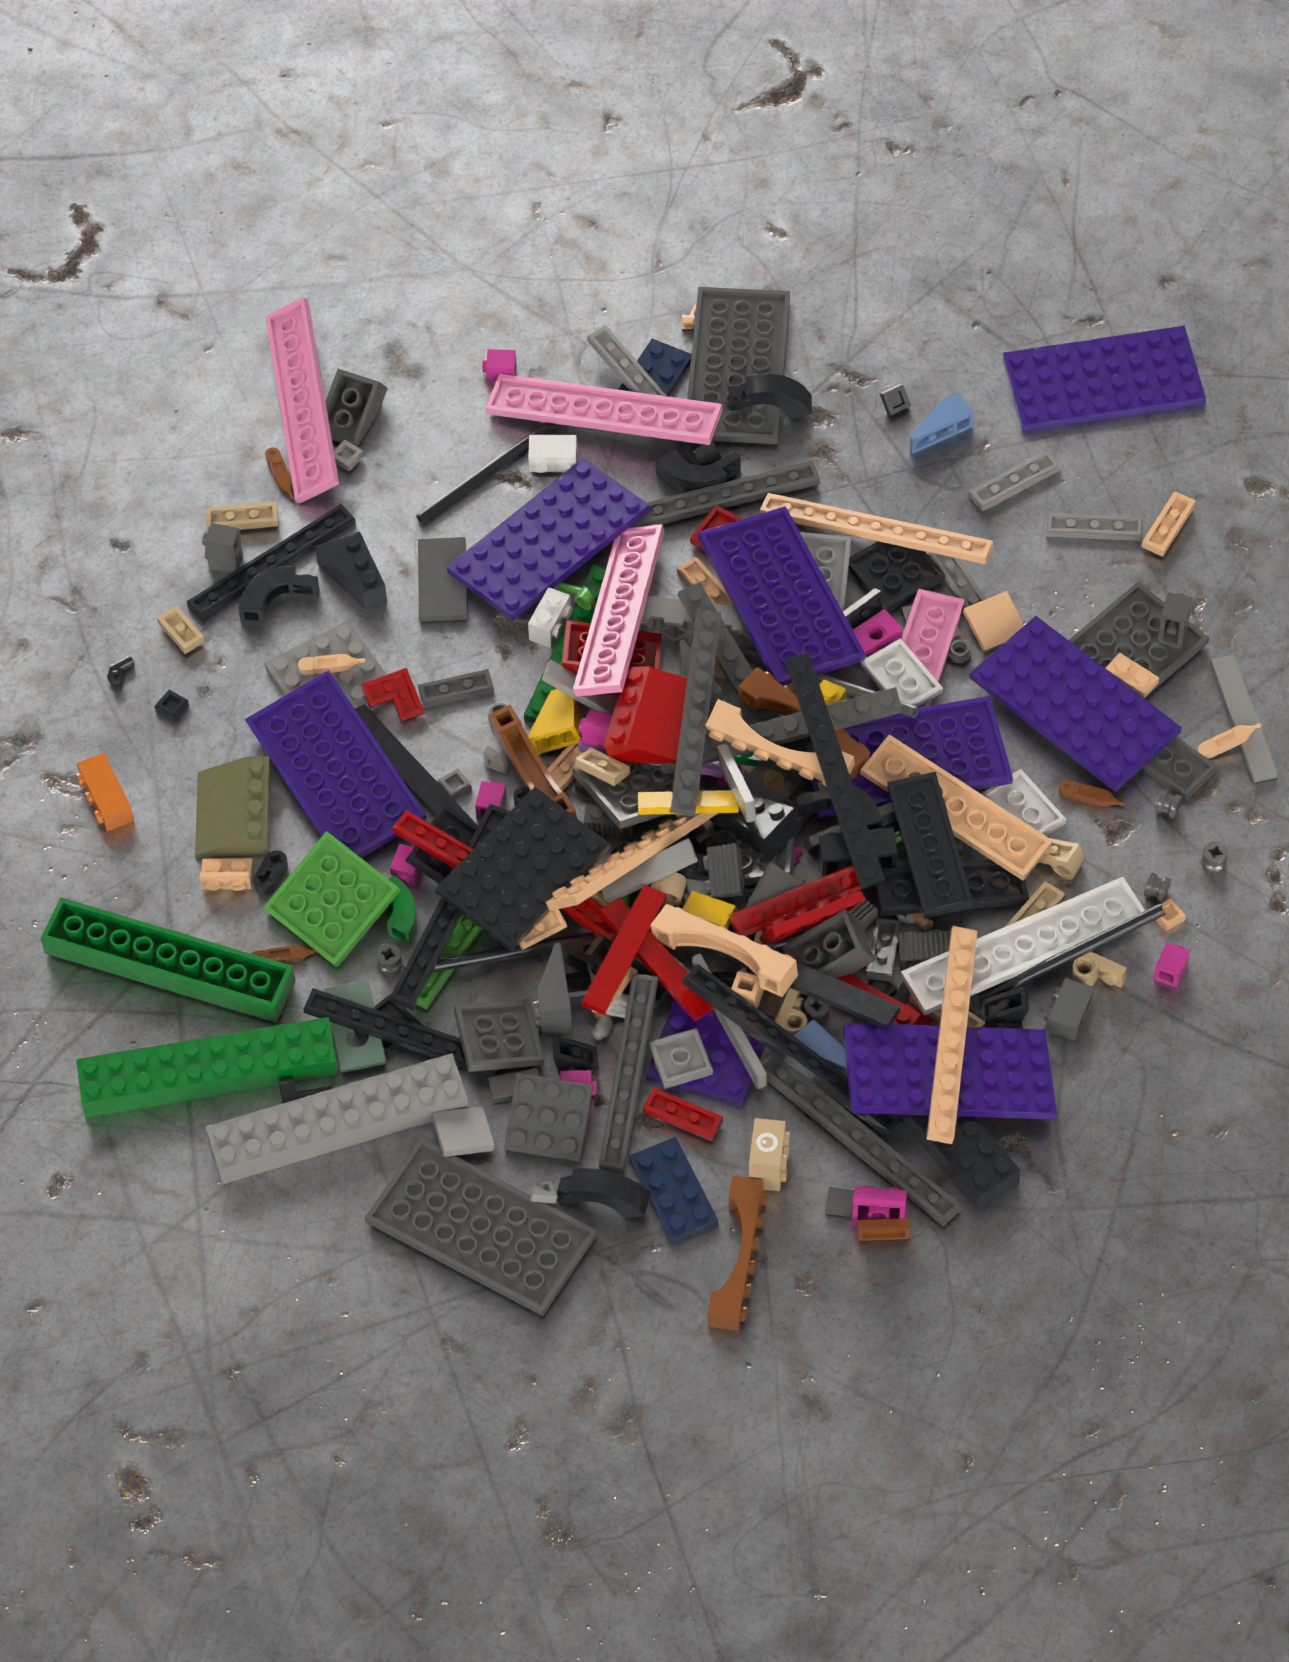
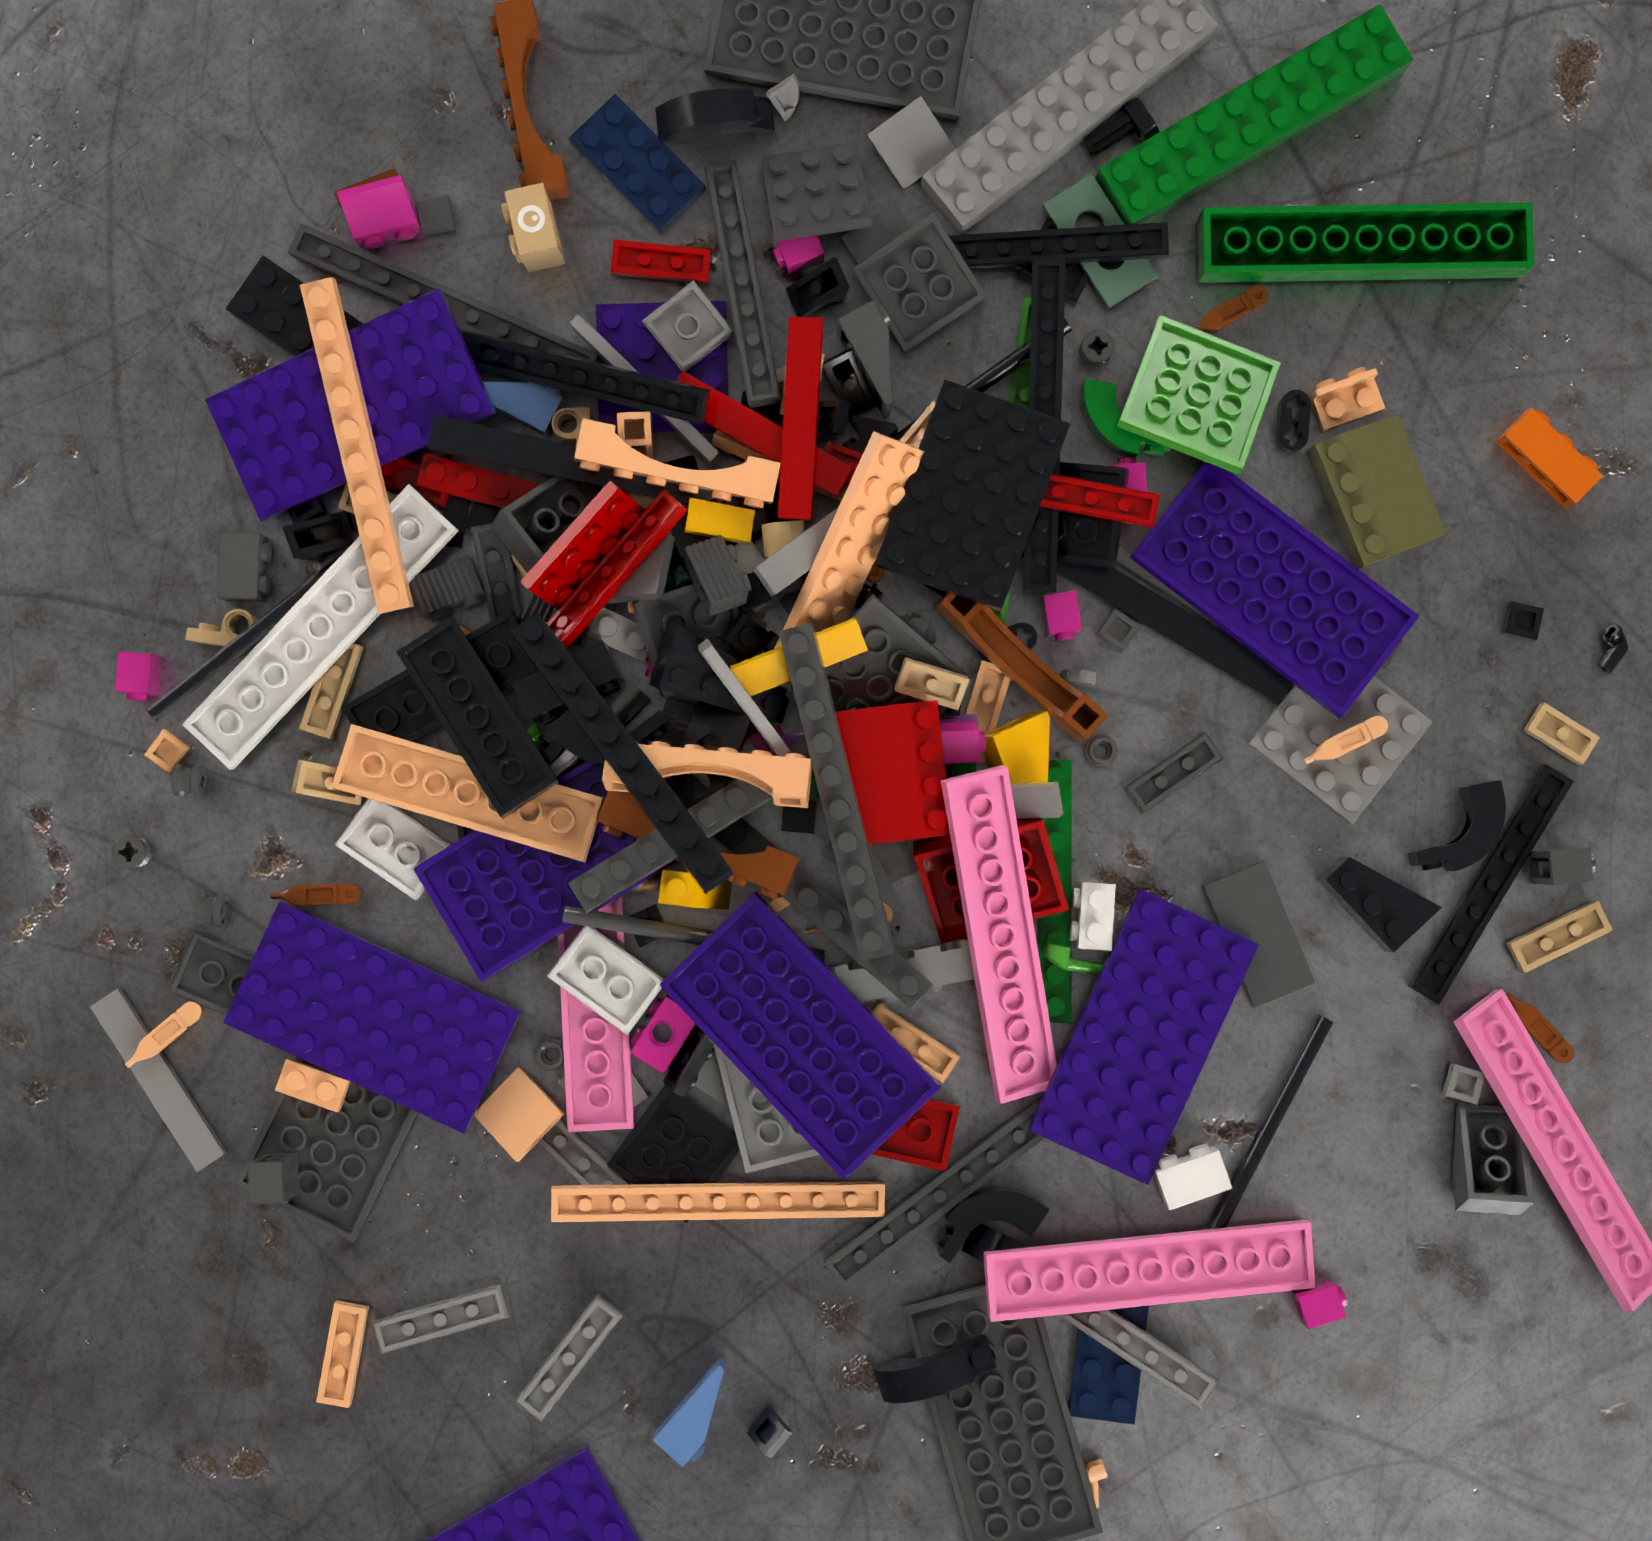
camera: 155 degrees right, 30 degrees up
red plate [361,668,424,722] -> none

